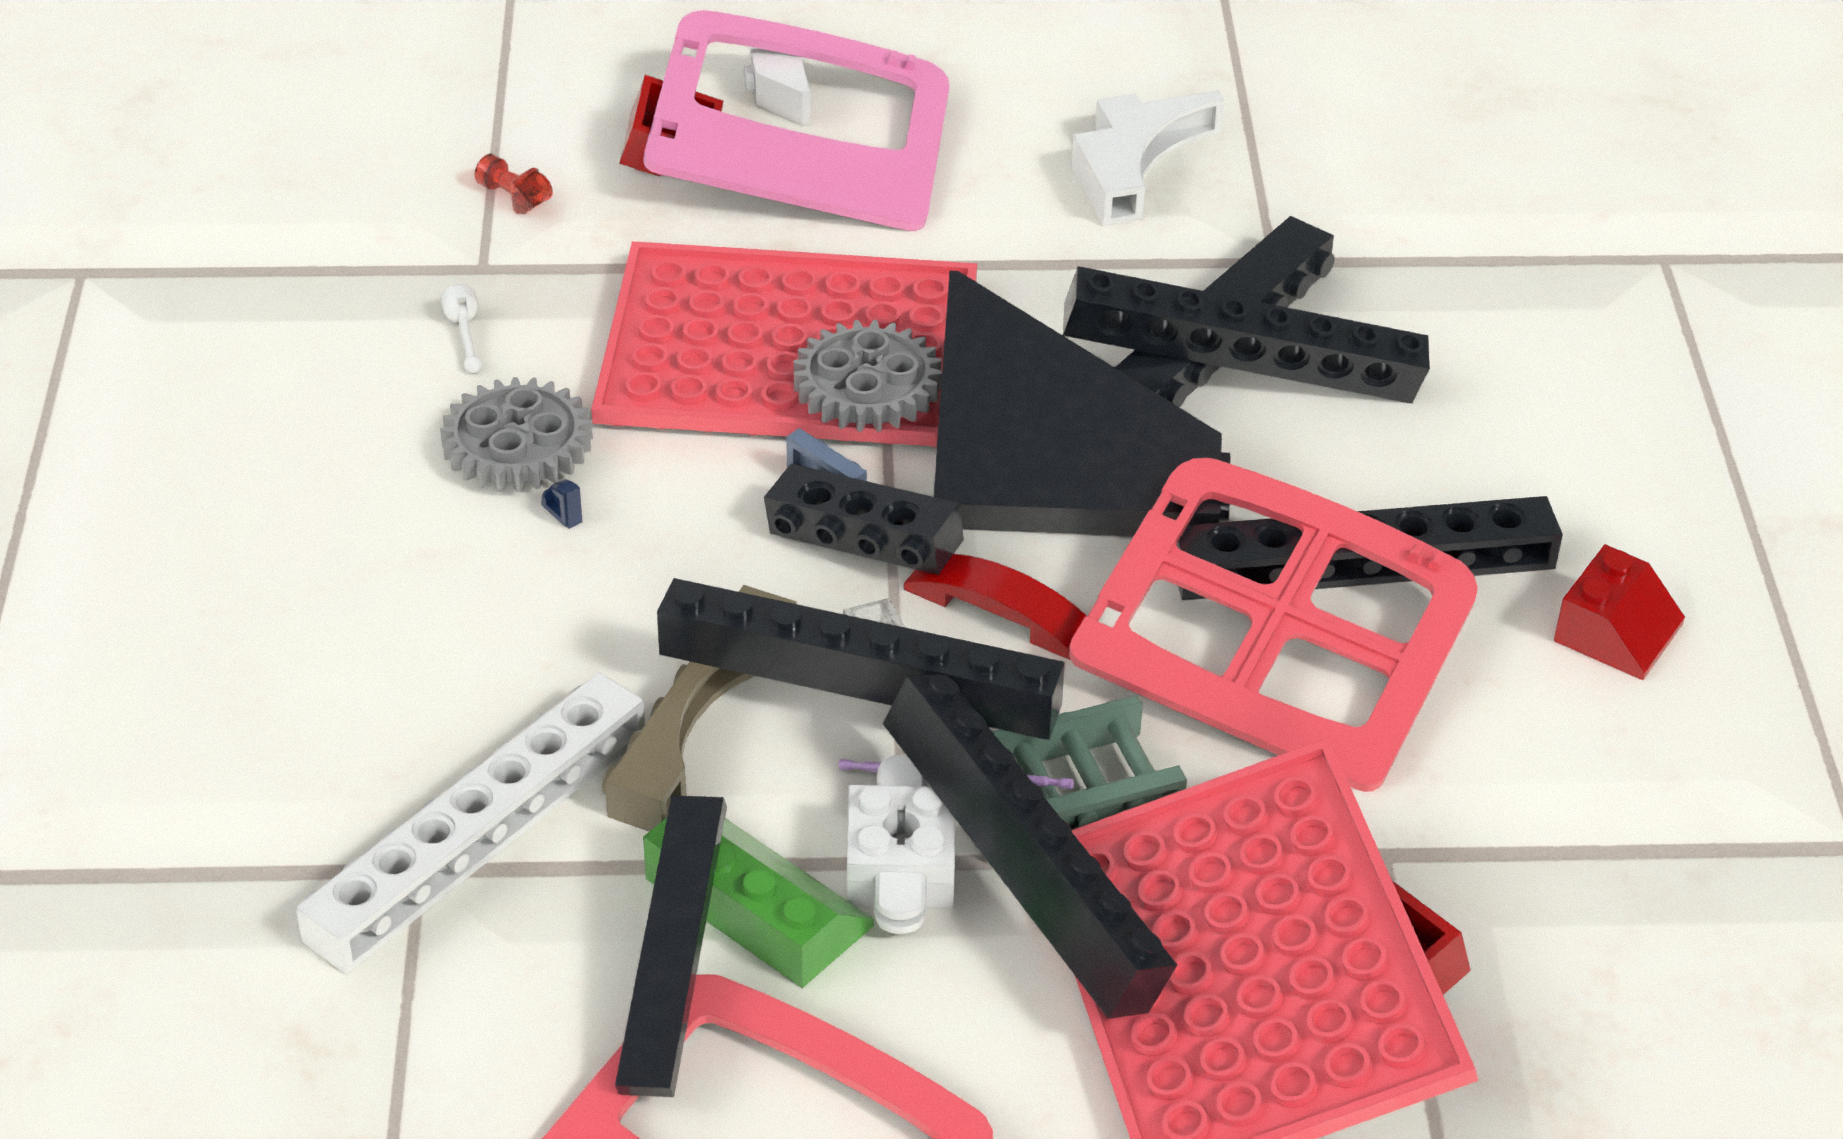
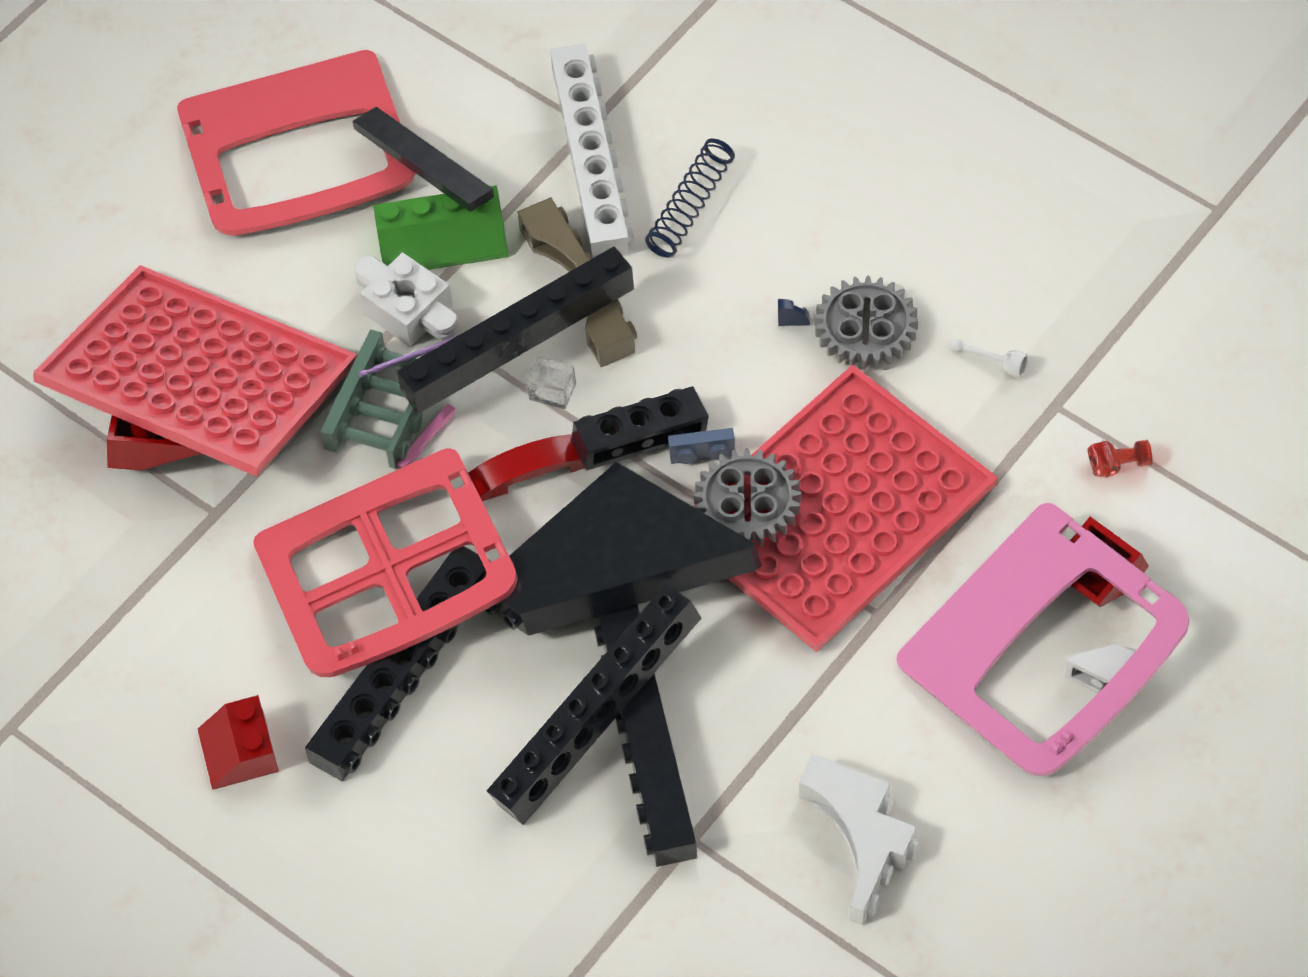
camera: 135 degrees right, 15 degrees up
black brick [883,674,1177,1019] -> none
none -> dark blue piece [645,138,735,258]

